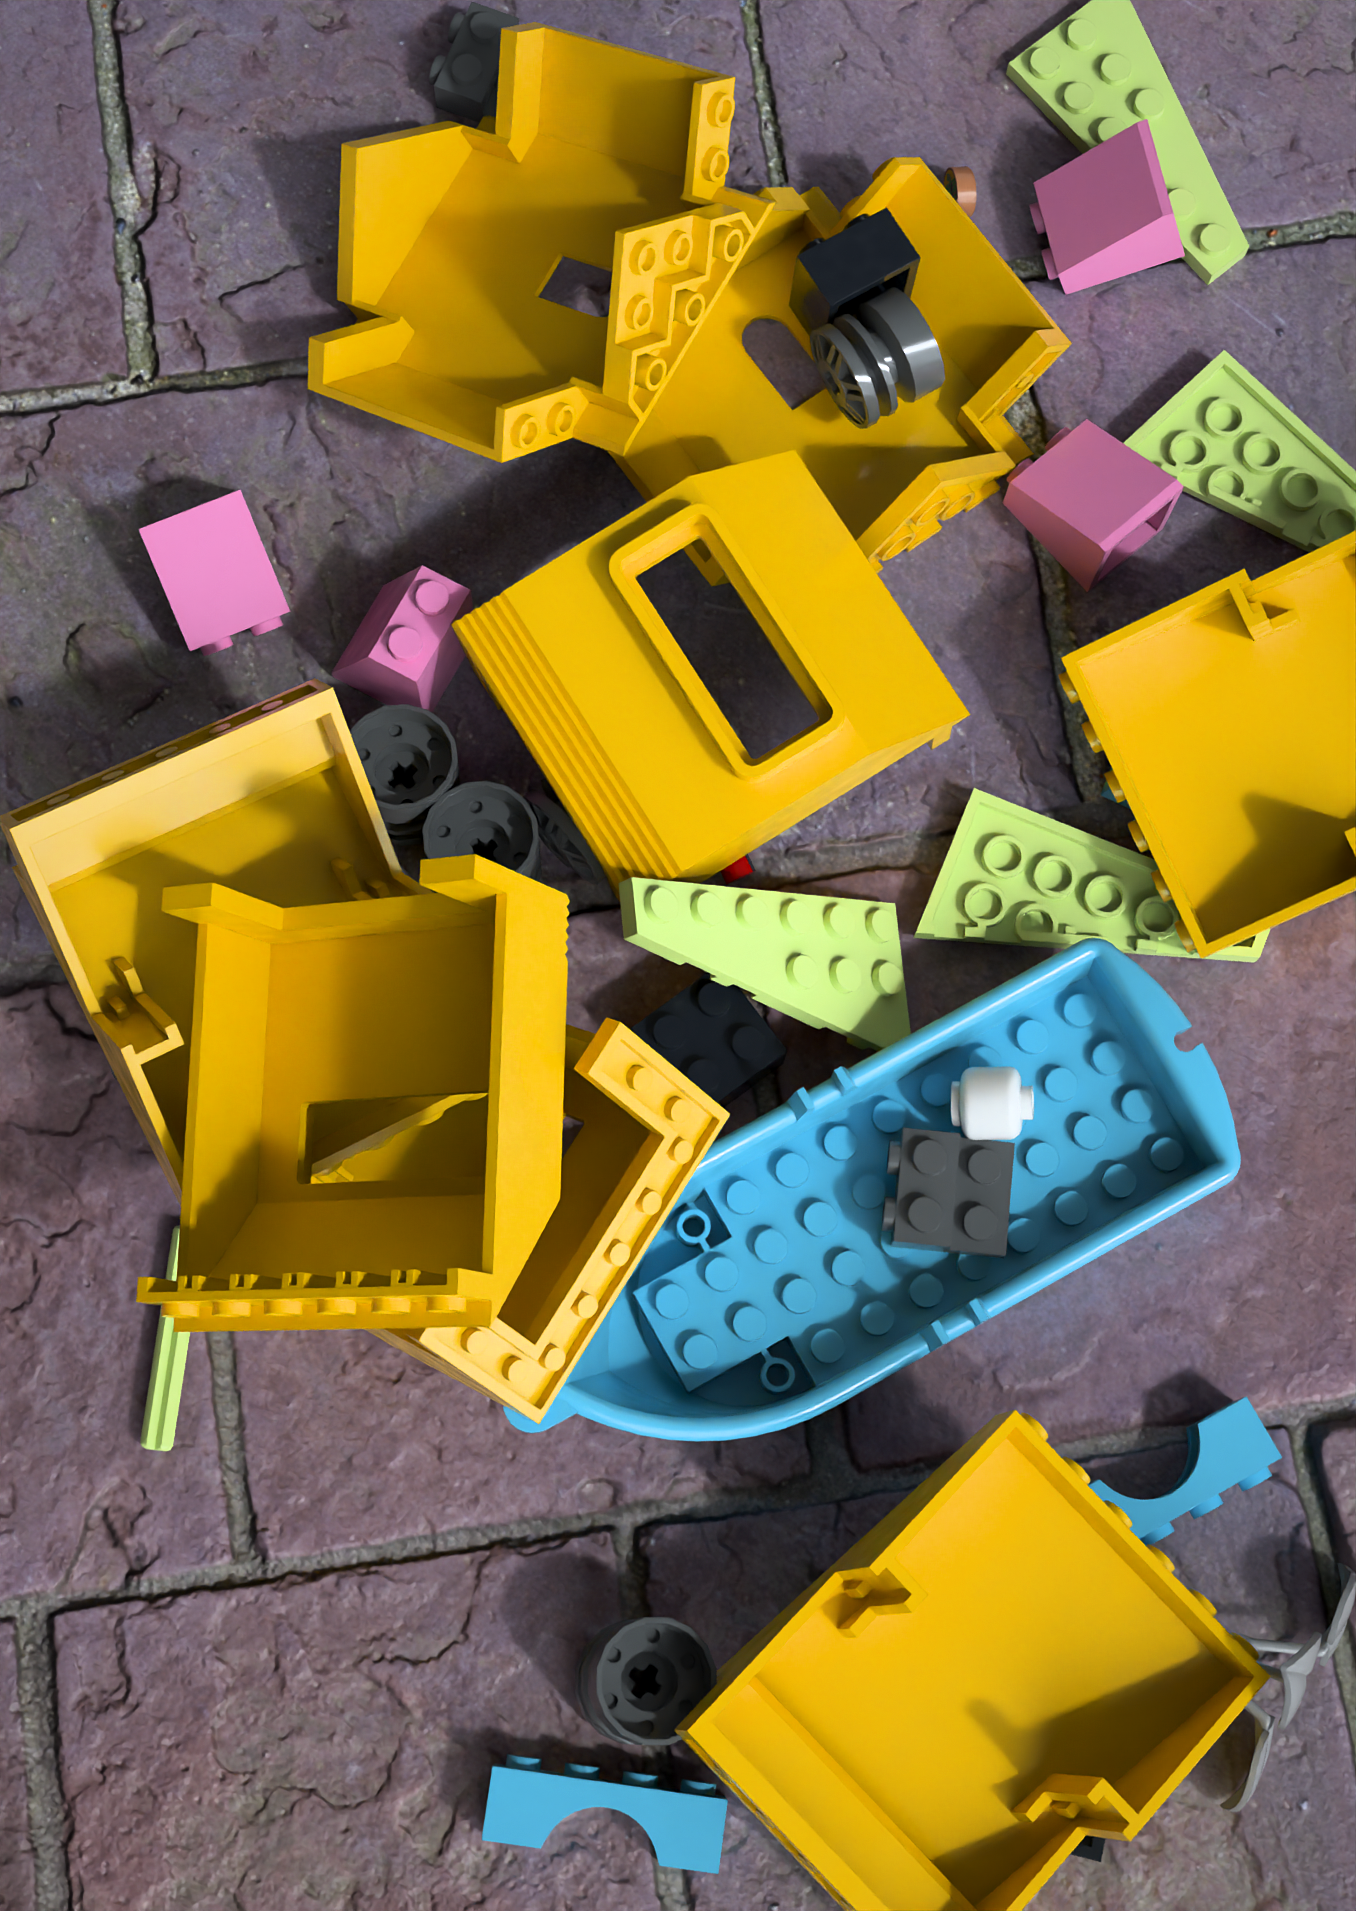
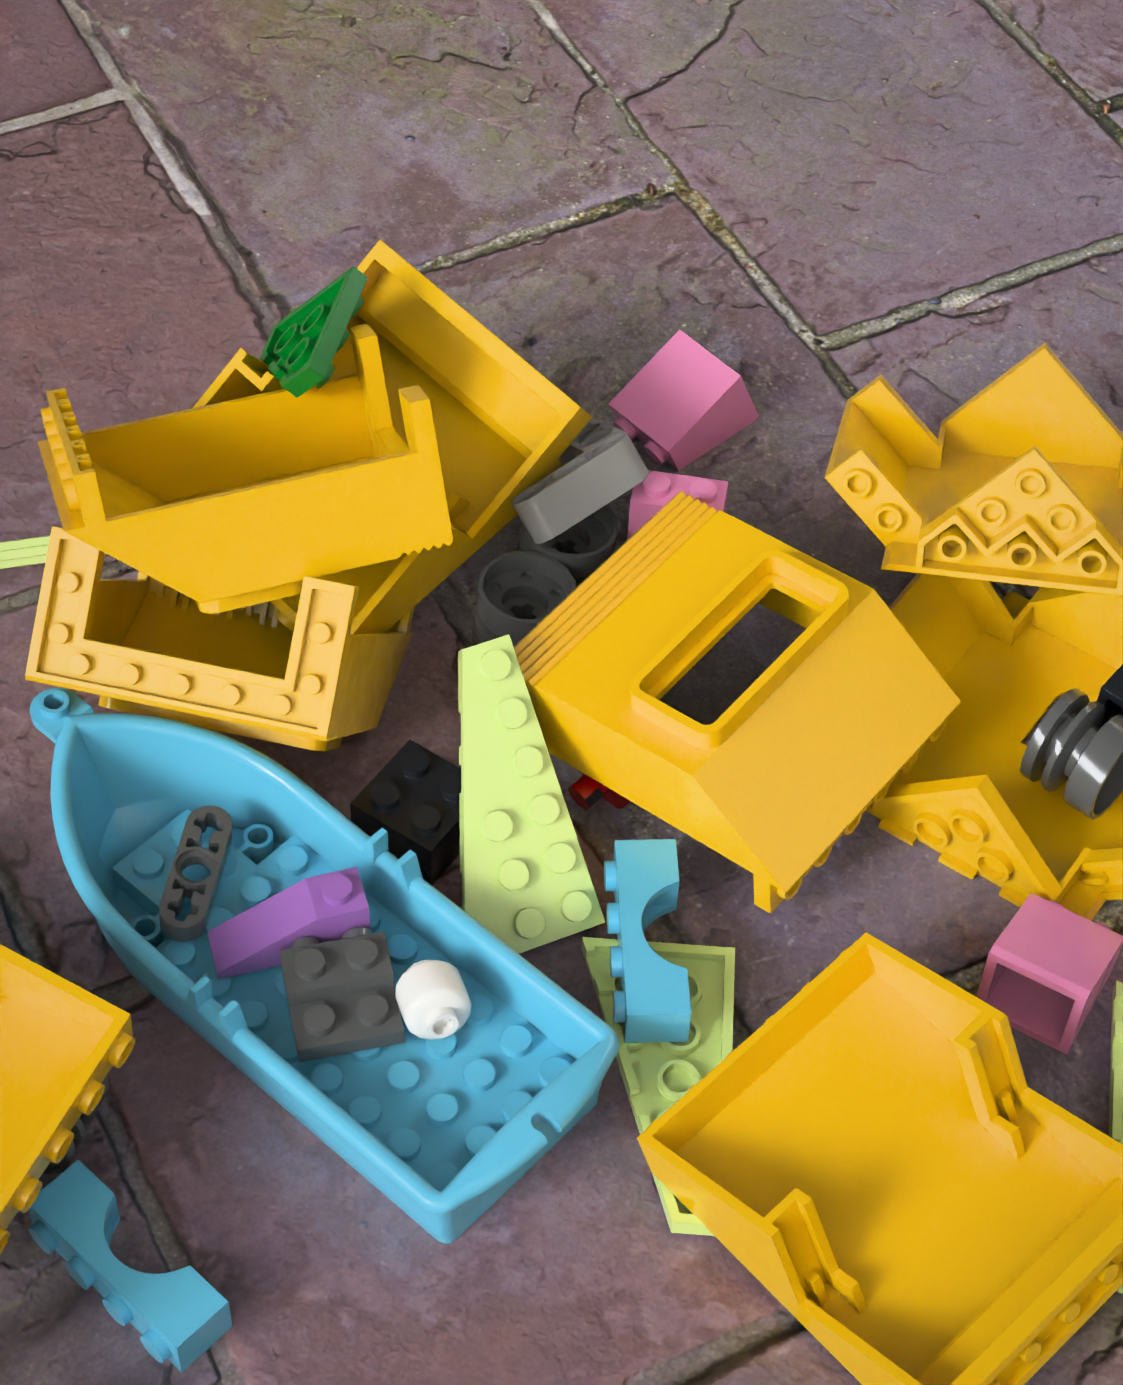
camera: 75 degrees right, 25 degrees down
none -> dark grey beam [159,806,232,942]
none -> medium lavender slope [207,867,371,980]
none -> green plate [260,266,368,398]
none -> light grey beam [511,418,649,544]
none -> medium azure arch [604,839,691,1043]

